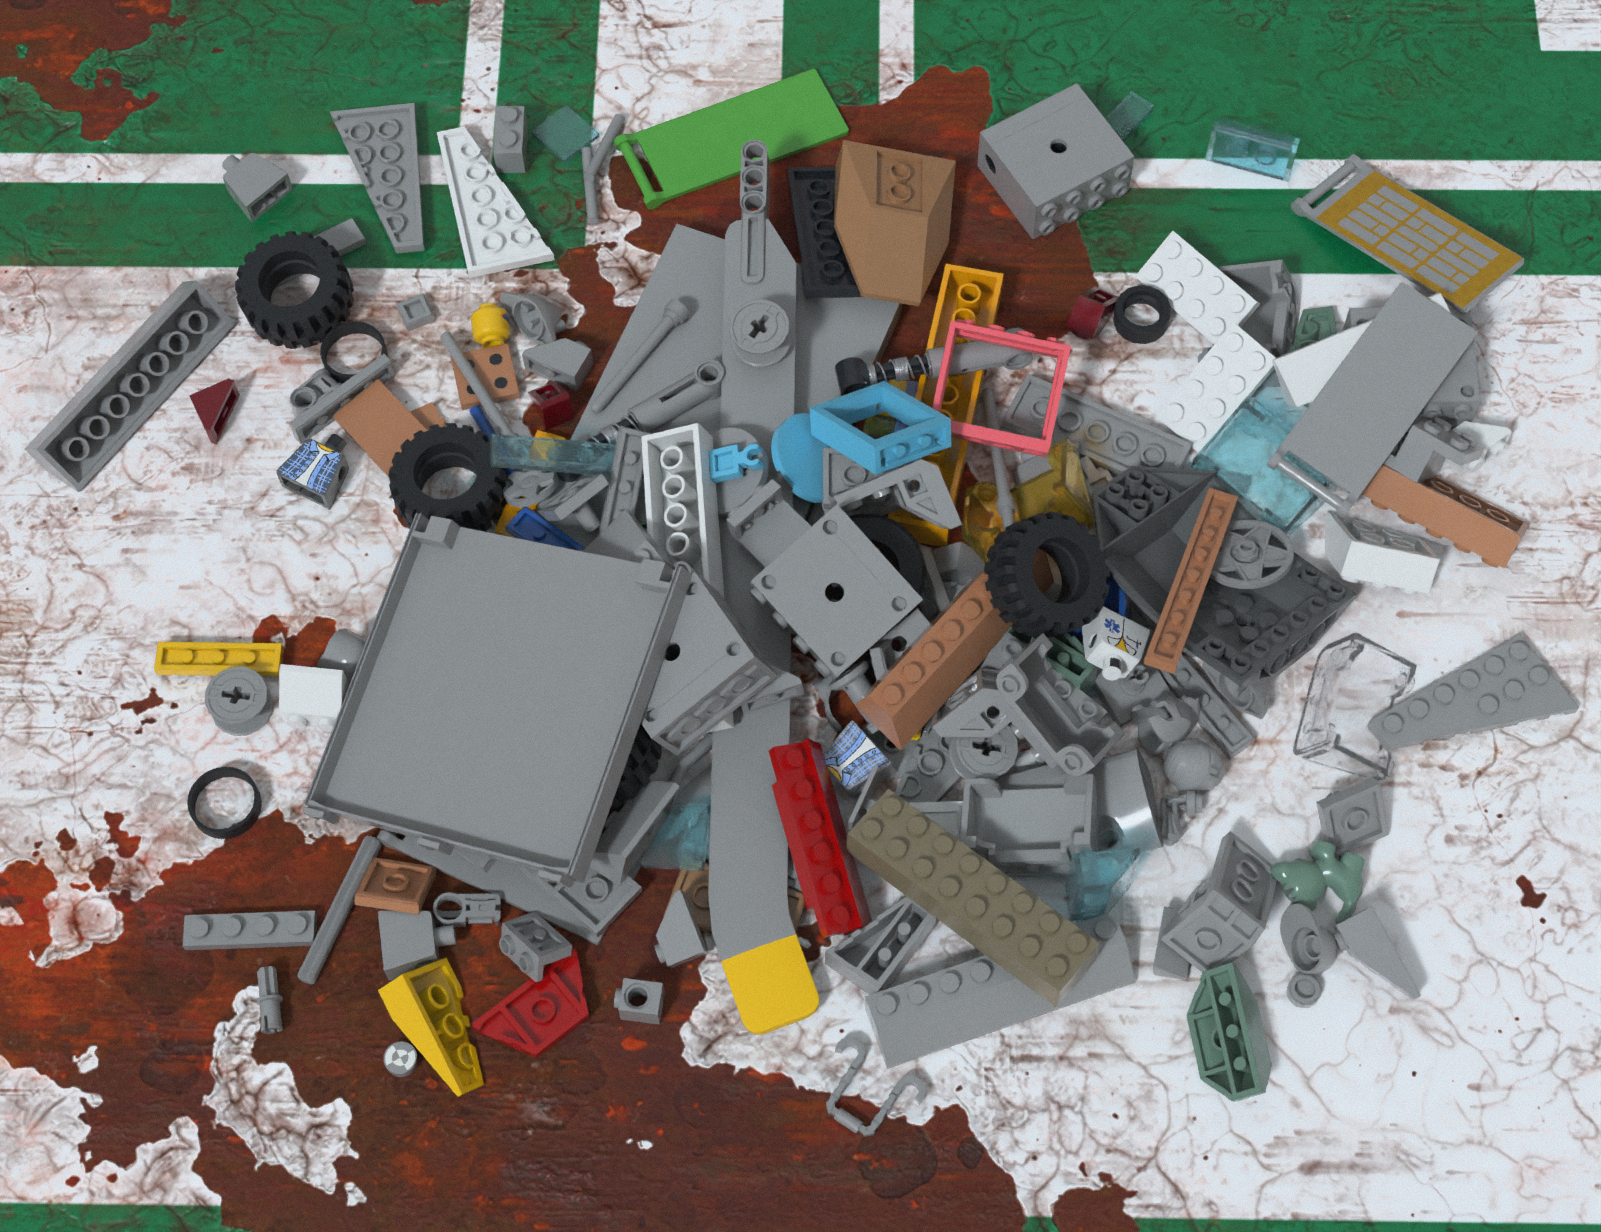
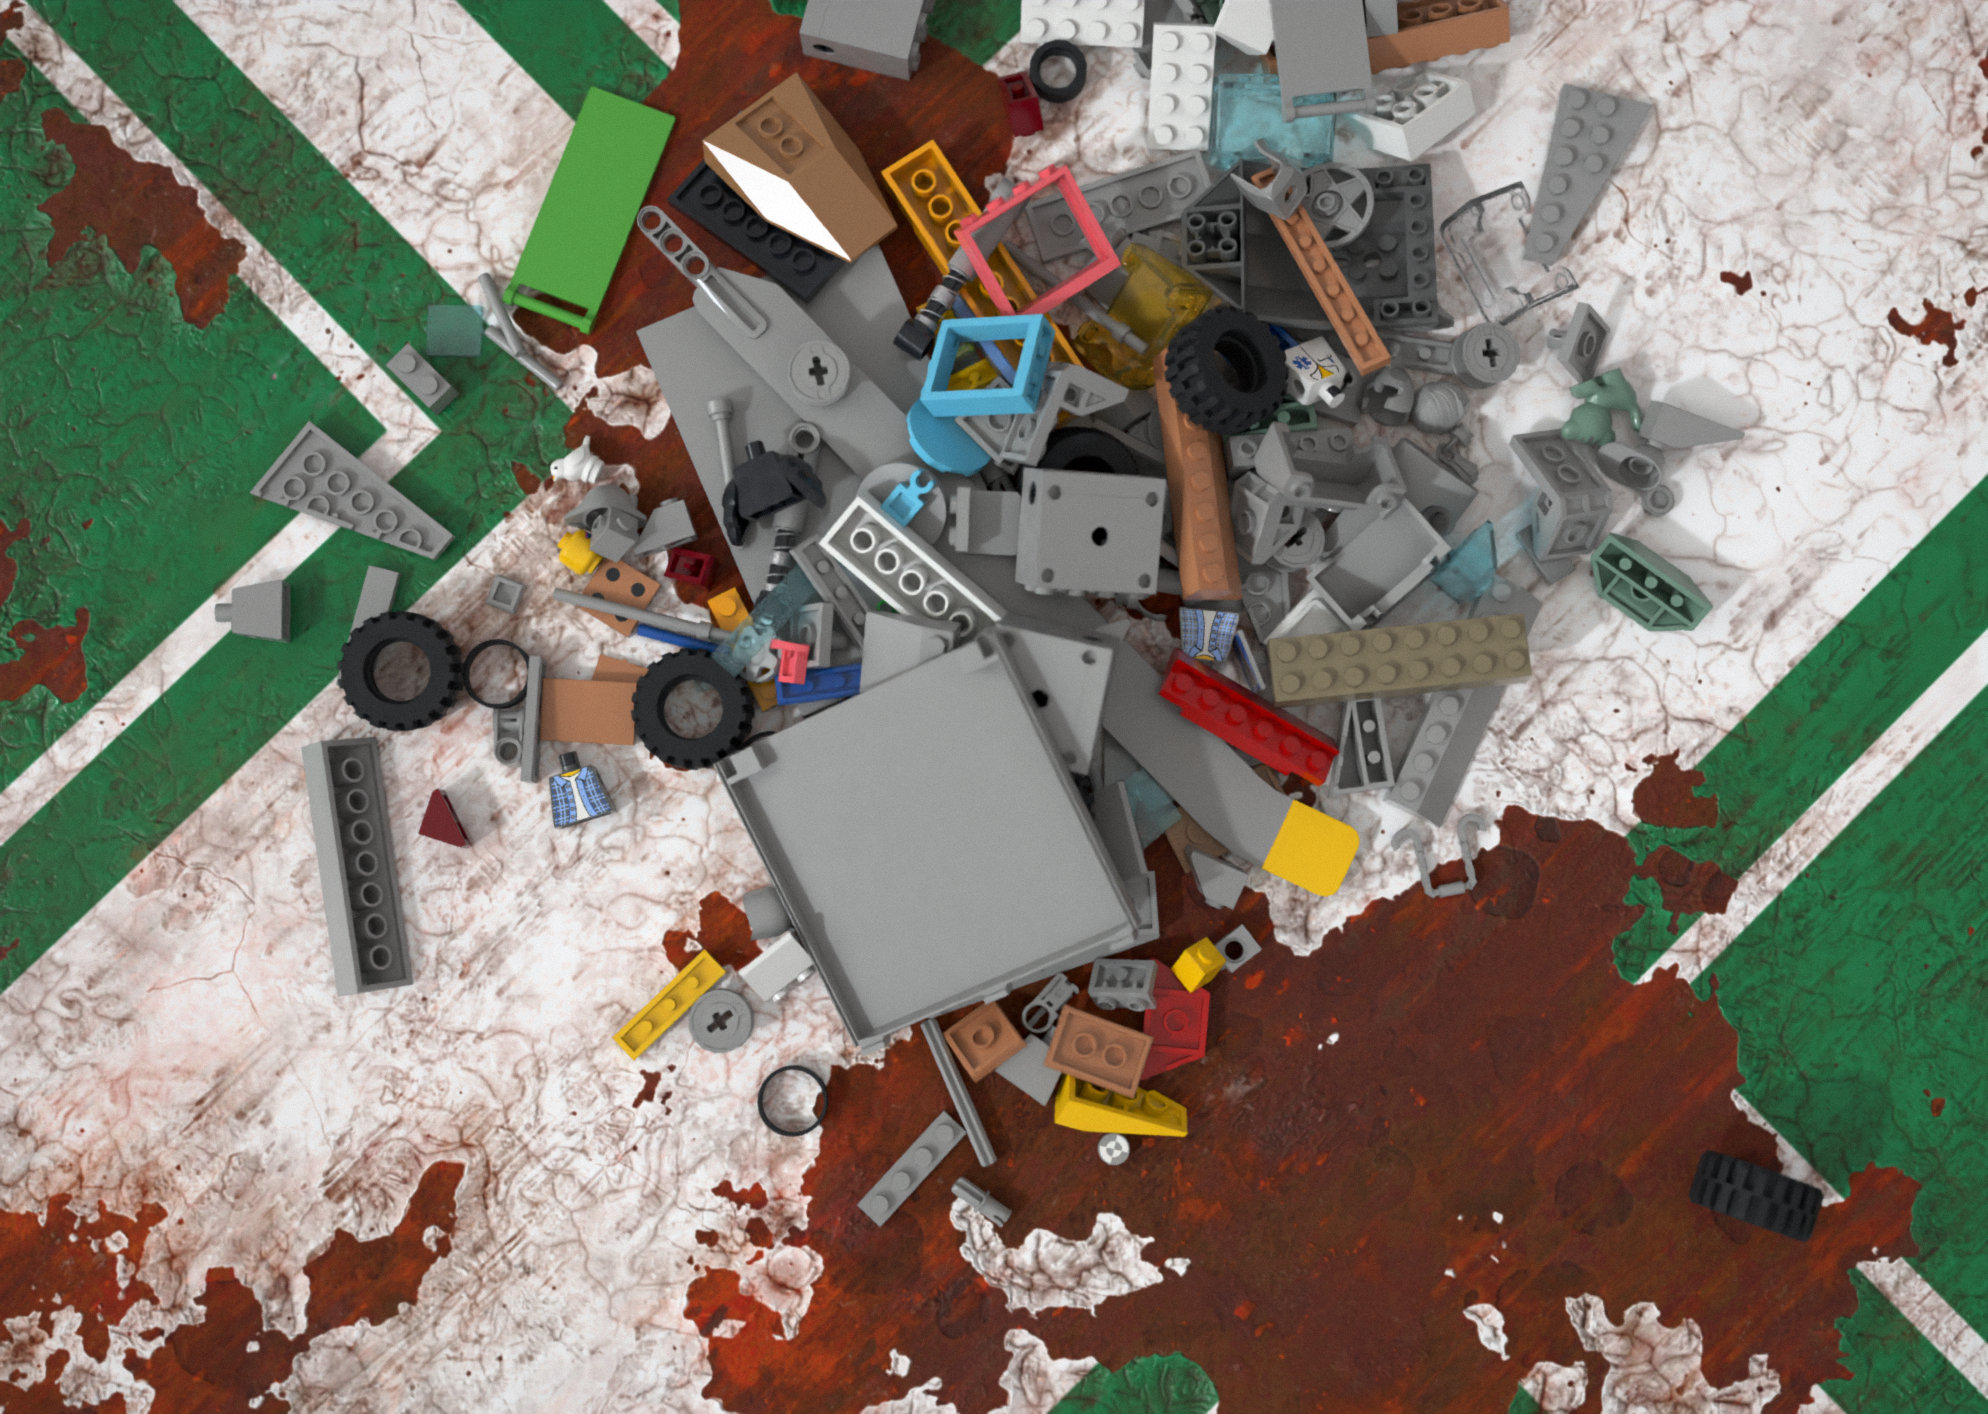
camera: 50 degrees left, 20 degrees up
white wing [437,126,555,278] -> none
none -> white animal [550,435,605,484]
none -> light grey brick [589,506,639,563]
none -> black torso [722,441,827,546]
none -> coral tile [770,639,810,685]
none -> nougat tile [1043,1005,1154,1098]
none -> yellow brick [1171,937,1227,993]
none -> light grey piece [1230,139,1308,220]
none -> light grey piece [1450,322,1520,389]

